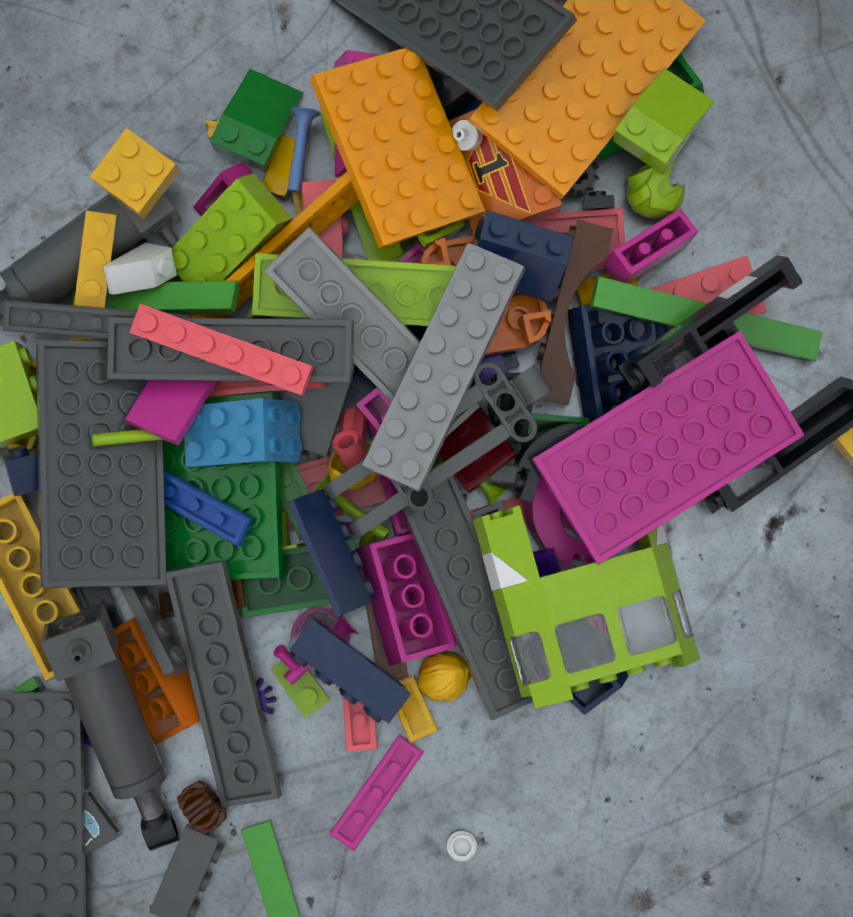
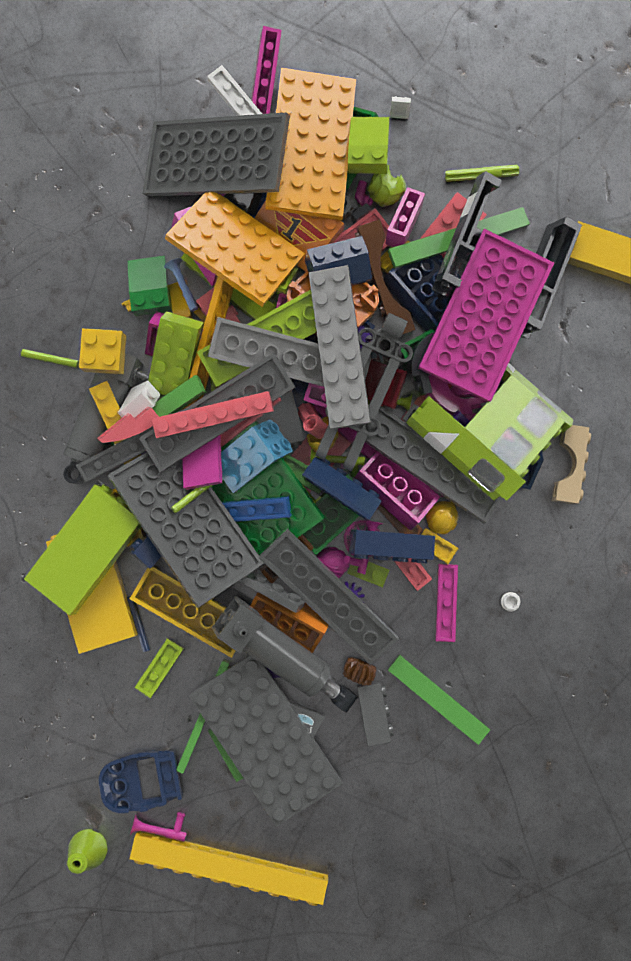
camera: 30 degrees left, 0 degrees up
white tile [452,120,483,151] -> none
none -> lime bar [21,349,79,368]
none -> coral slope [97,407,159,443]
none -> dark pink hair [316,547,349,578]
none -> dark pink arm [355,180,373,206]
none -> white tile [390,96,411,119]
none -> lime axle [445,165,519,182]
none -> tan arch [552,425,591,504]

